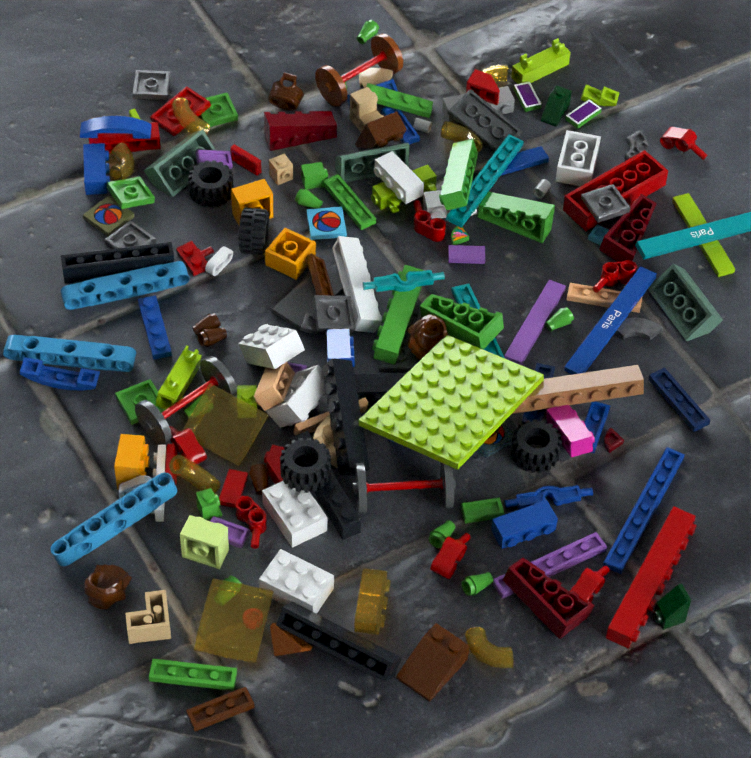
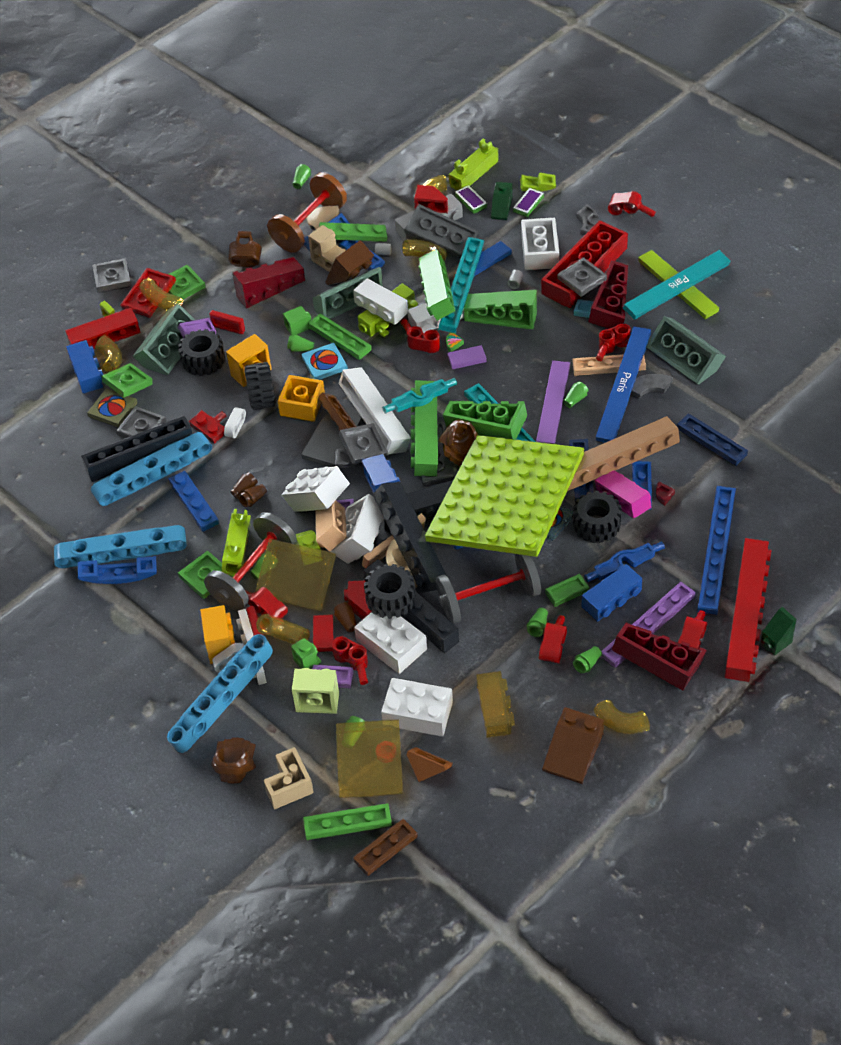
camera: 10 degrees left, 0 degrees up
blue slope [80,116,152,139] -> none
tan brick [269,153,293,185] -> none
black brick [276,602,402,682] -> none

